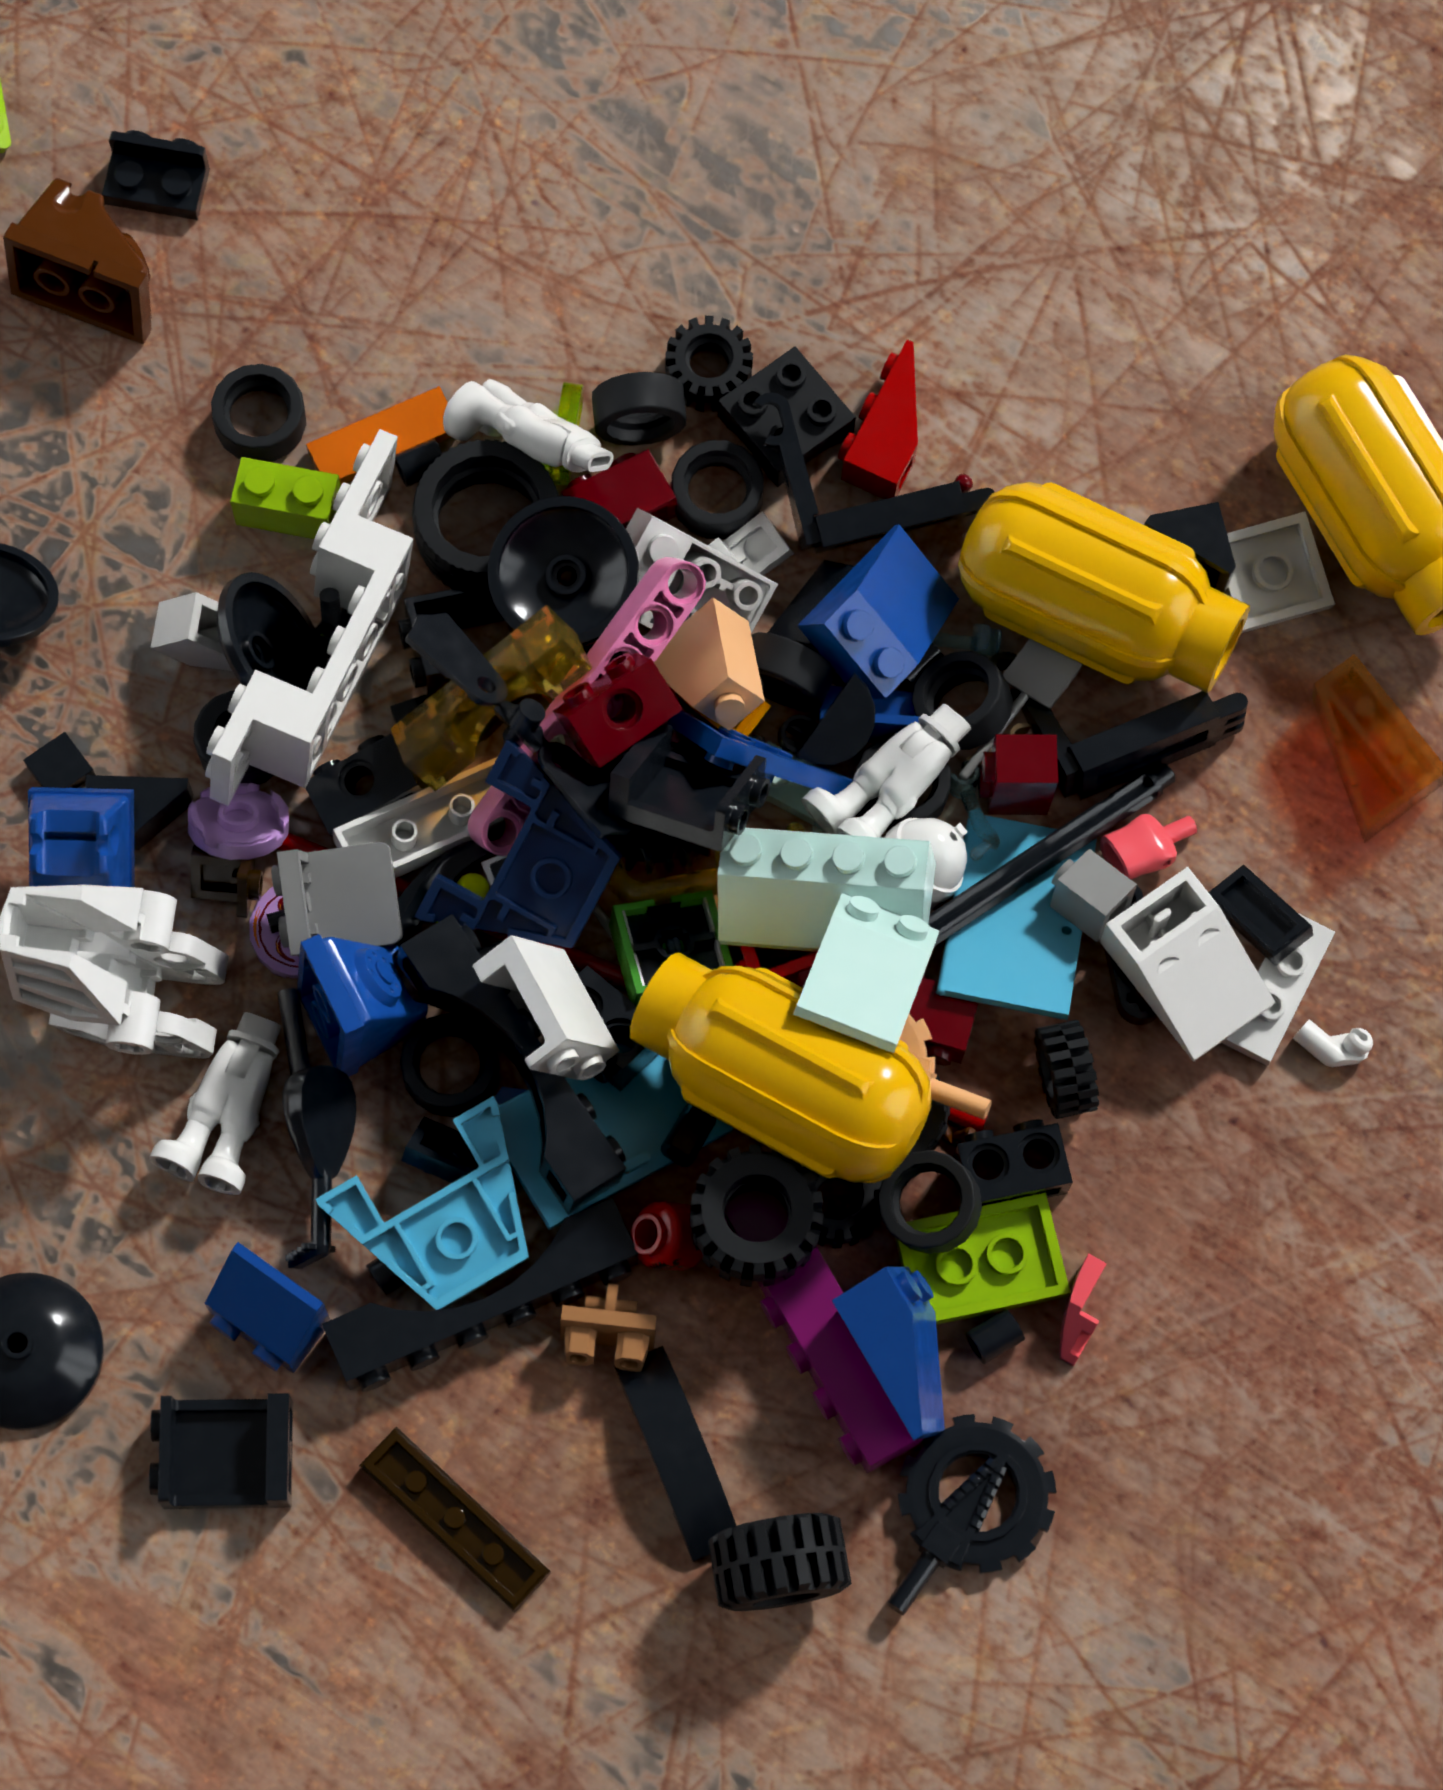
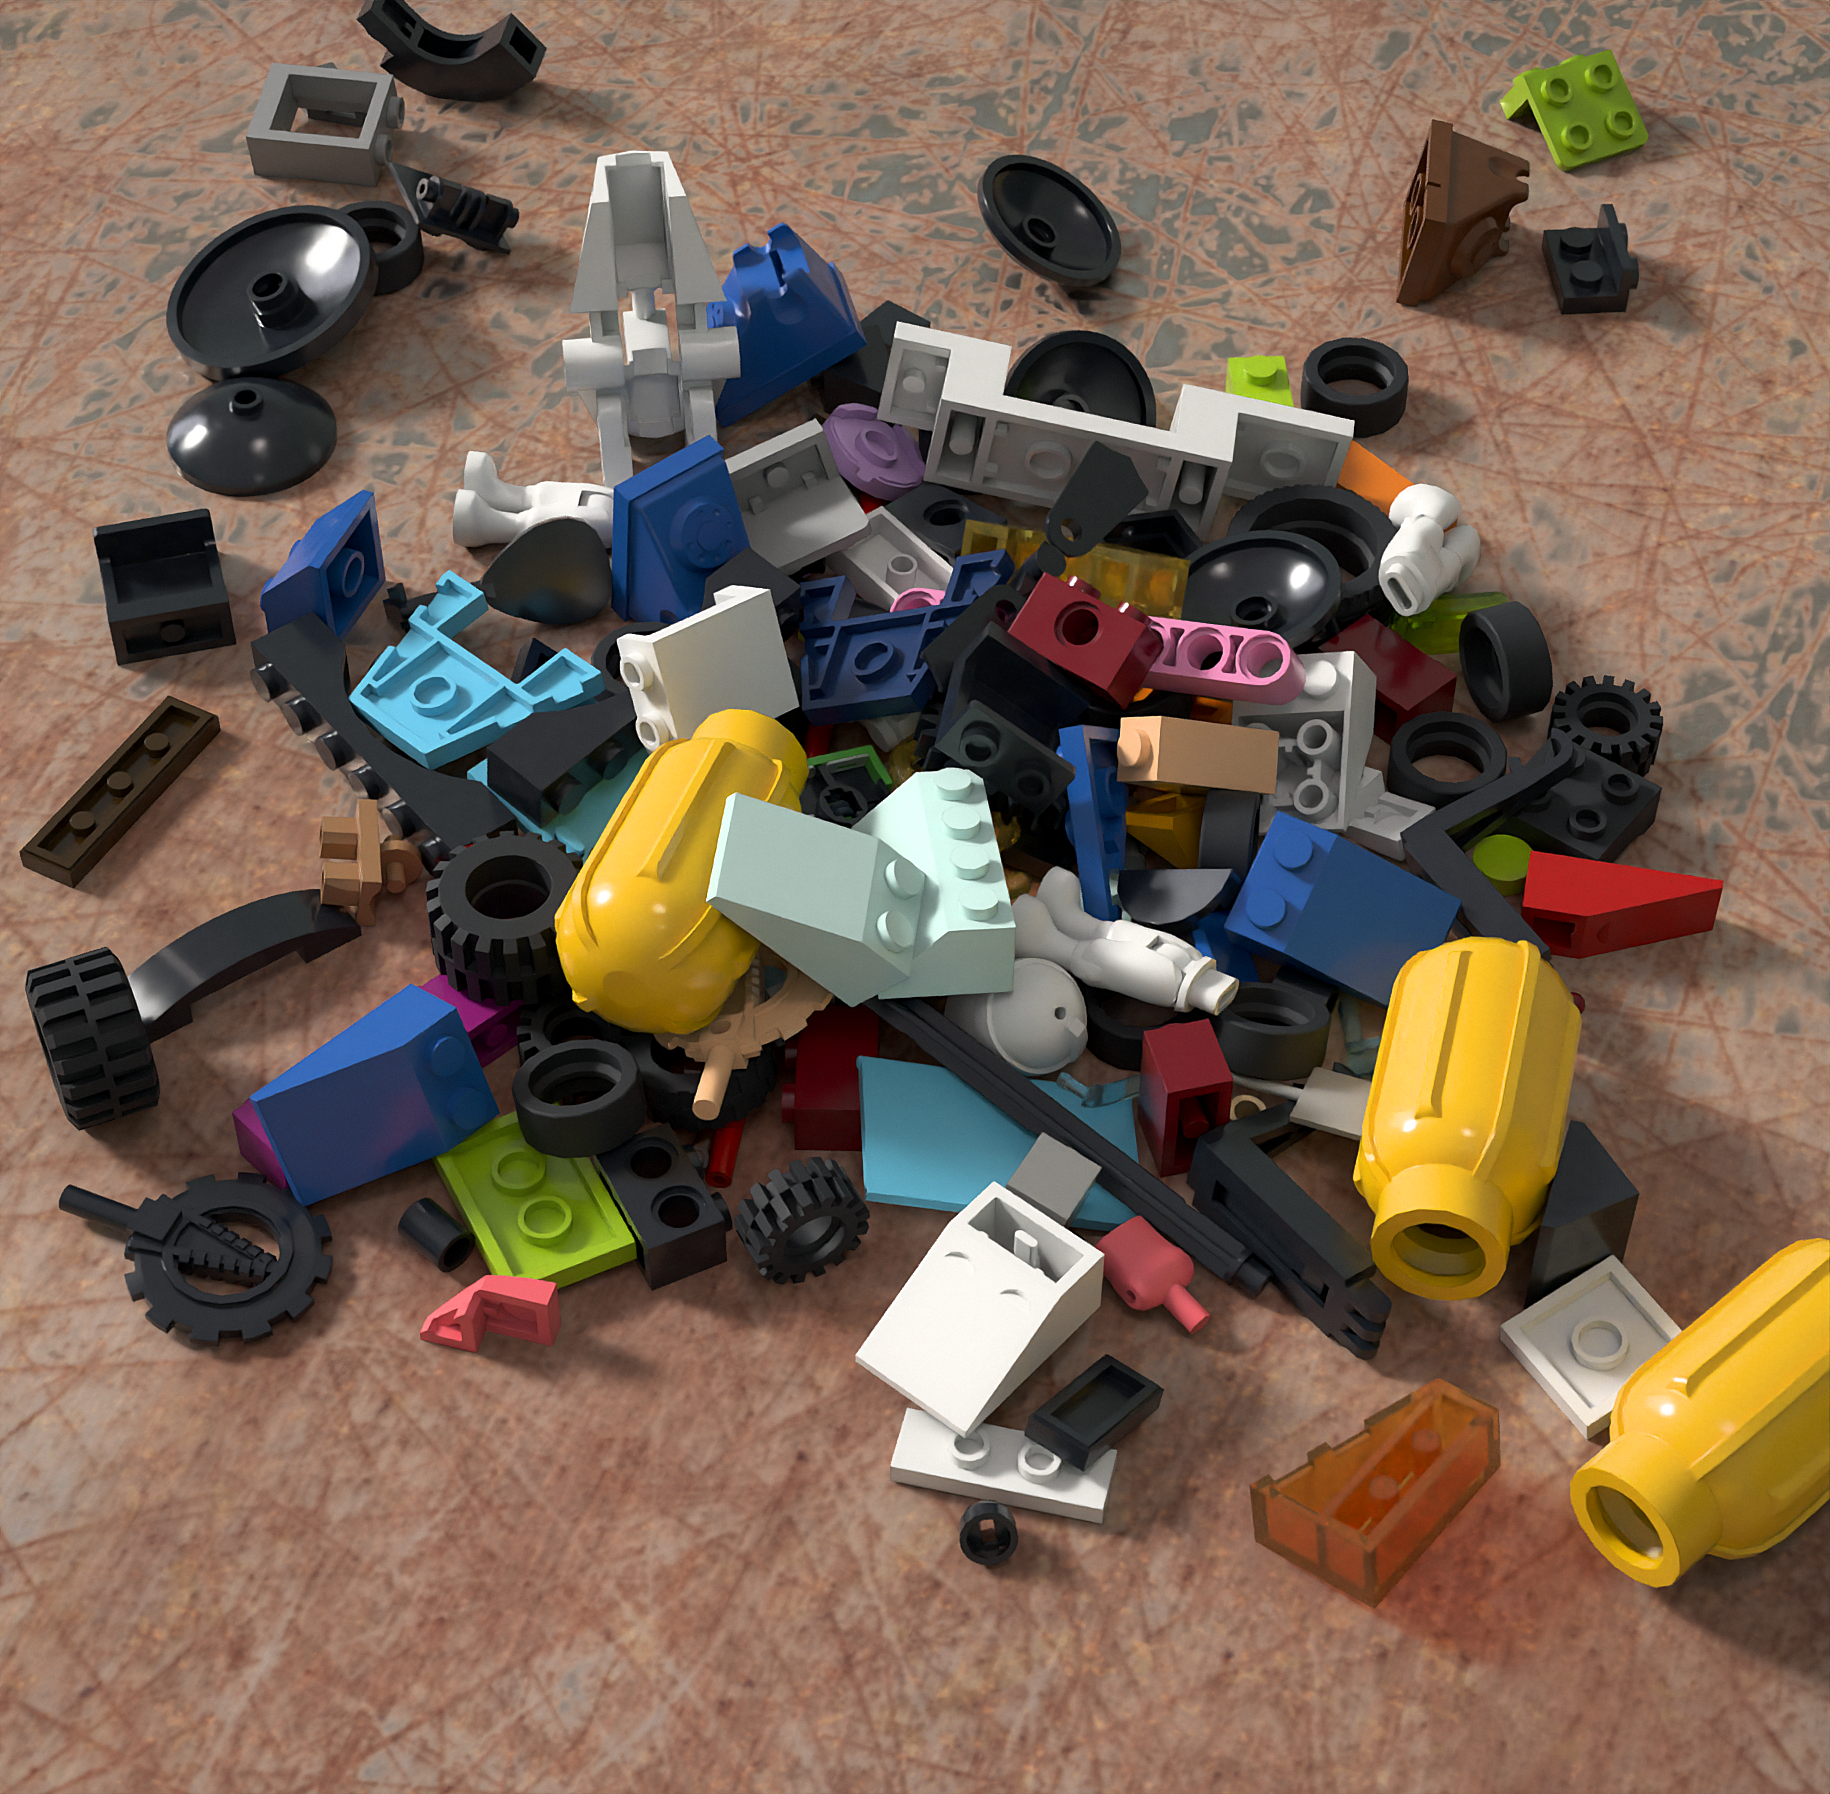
camera: 80 degrees right, 25 degrees down
white arm [1293,1019,1373,1067] -> none
none -> black hinge [958,1500,1018,1565]
none -> lime tile [1472,835,1533,896]

